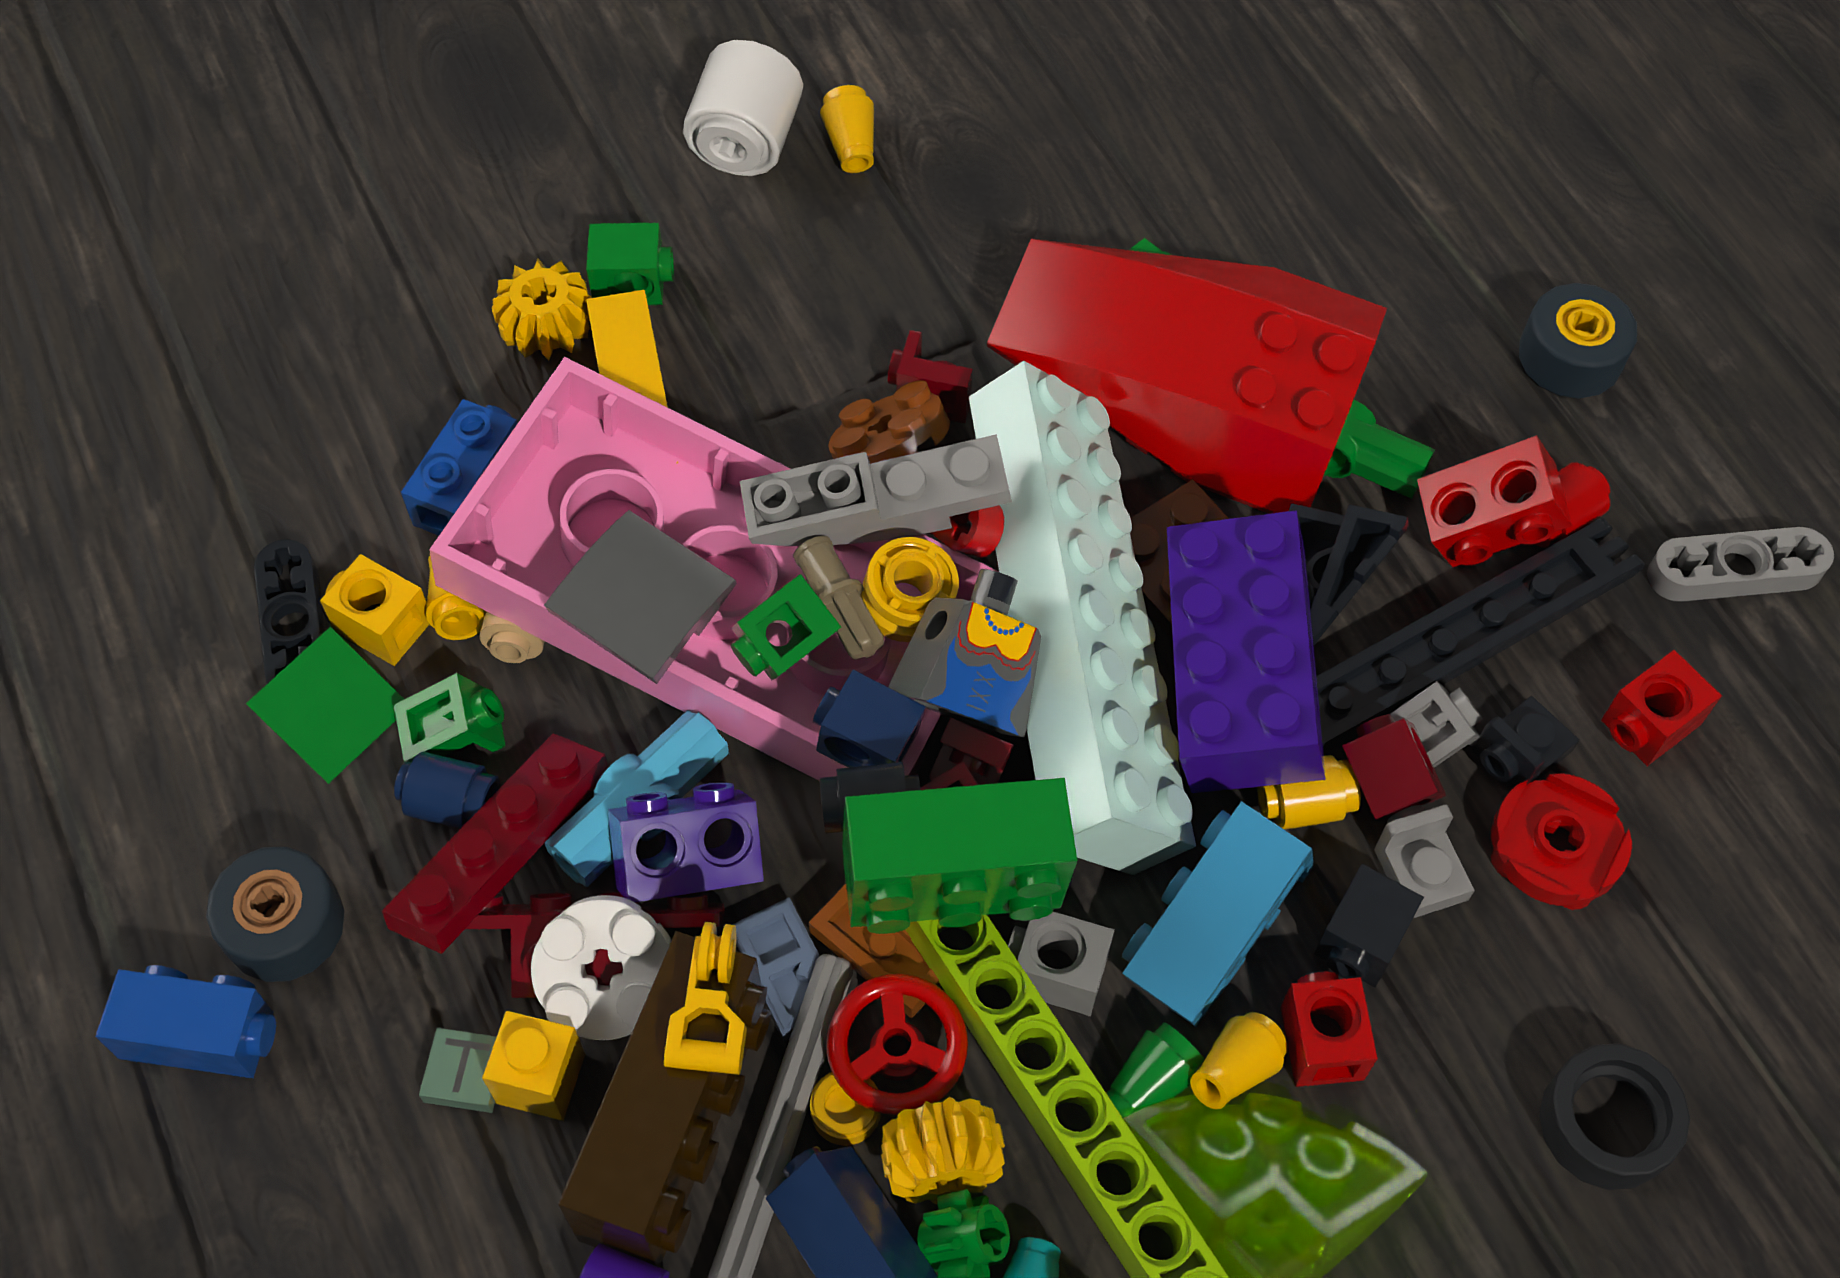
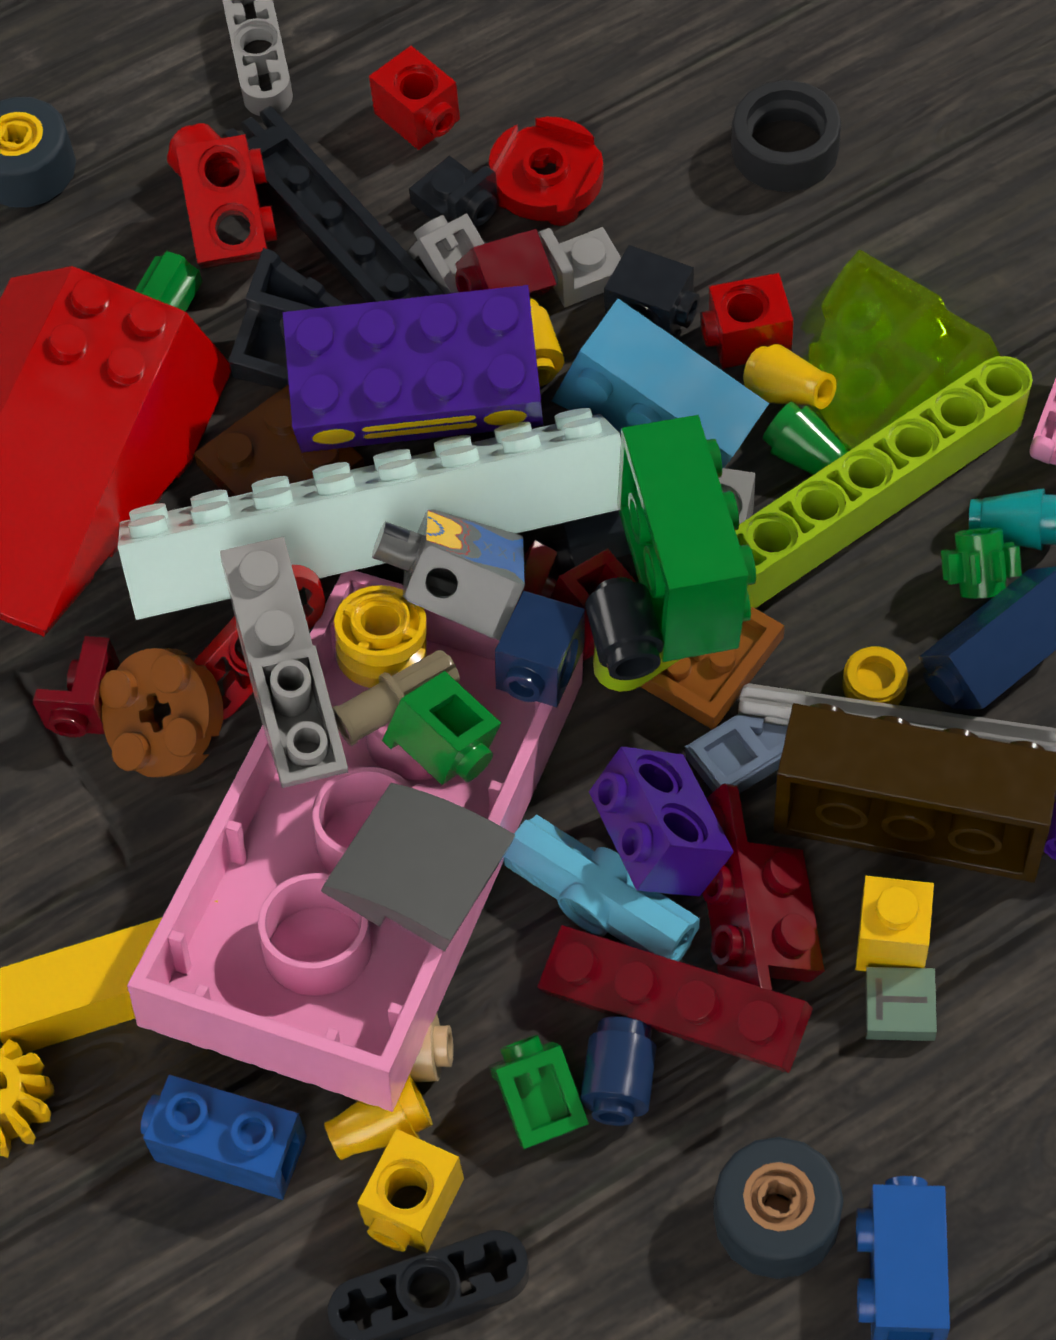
camera: 90 degrees left, 0 degrees up
green sticker [246,627,404,784] -> none
white plate [531,895,671,1040] -> none
yellow piece [664,922,747,1075] -> none
red piece [826,974,968,1115] -> none
yellow gear [881,1097,1005,1204] -> none

